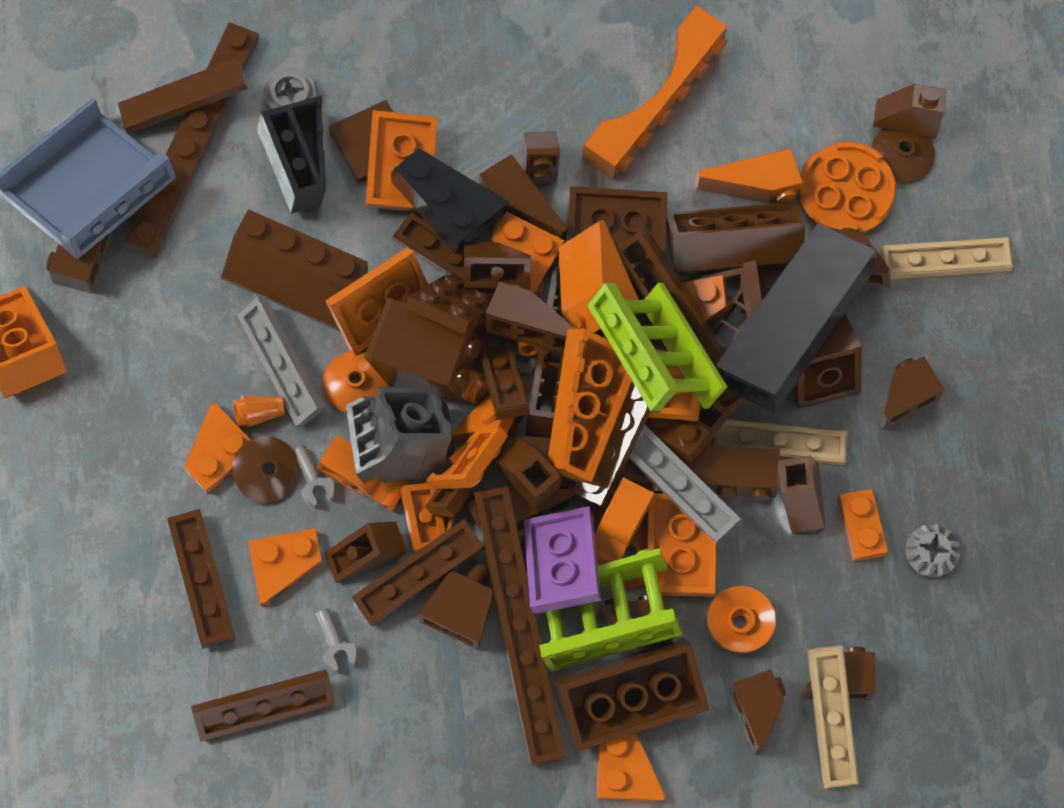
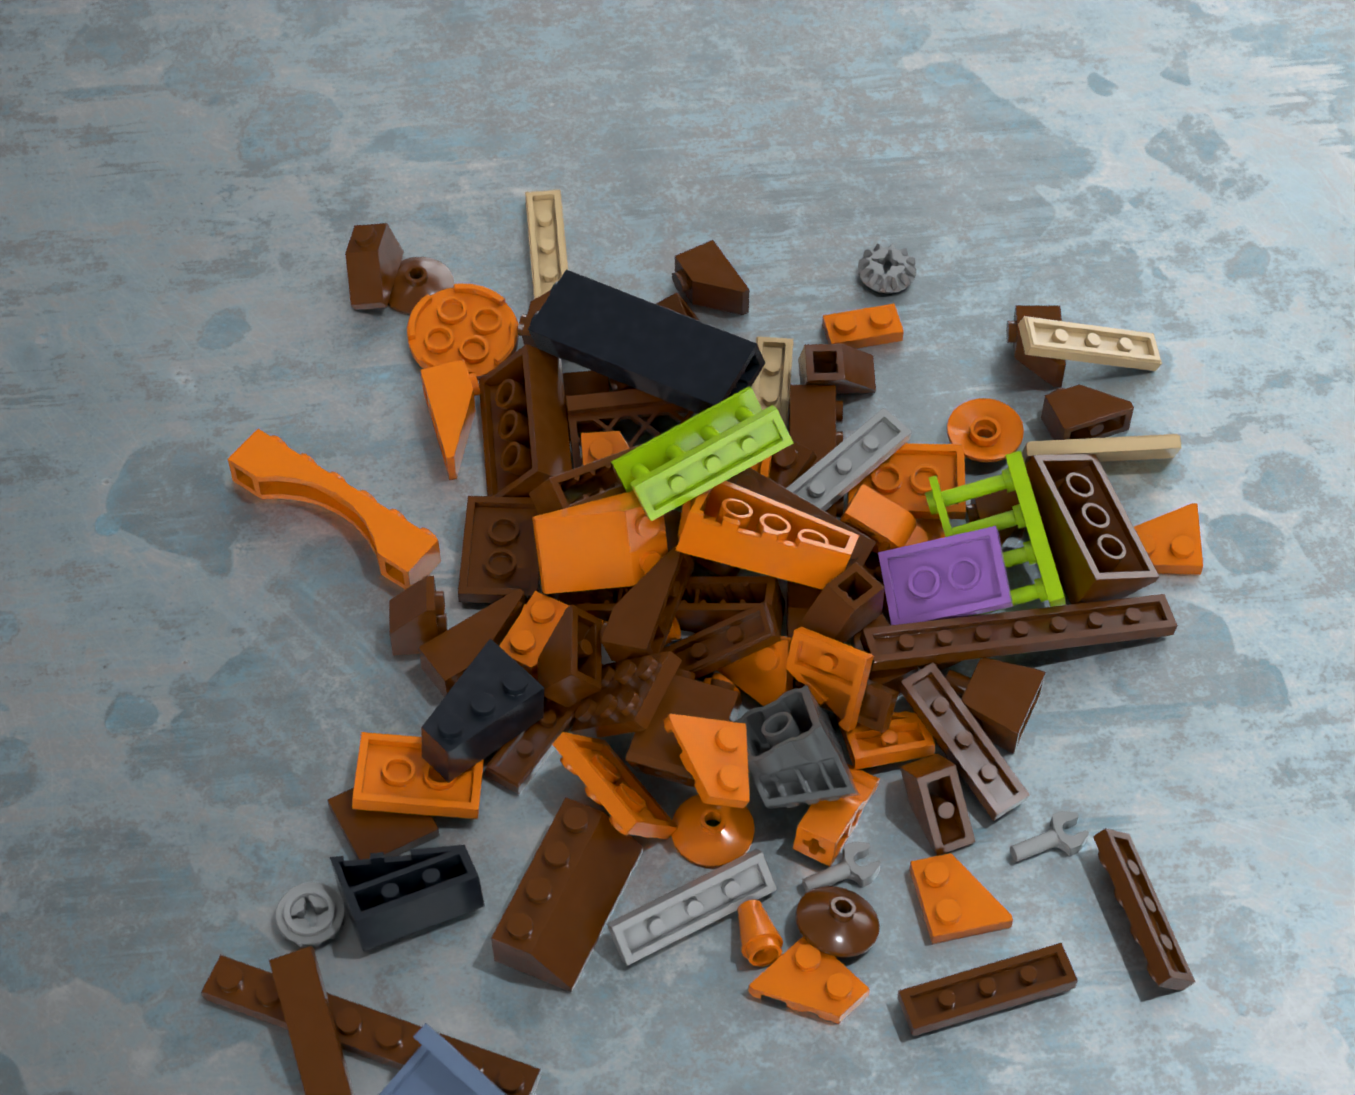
camera: 85 degrees left, 15 degrees down
none -> orange wing [664,714,750,808]
none -> tan tile [1021,434,1181,466]

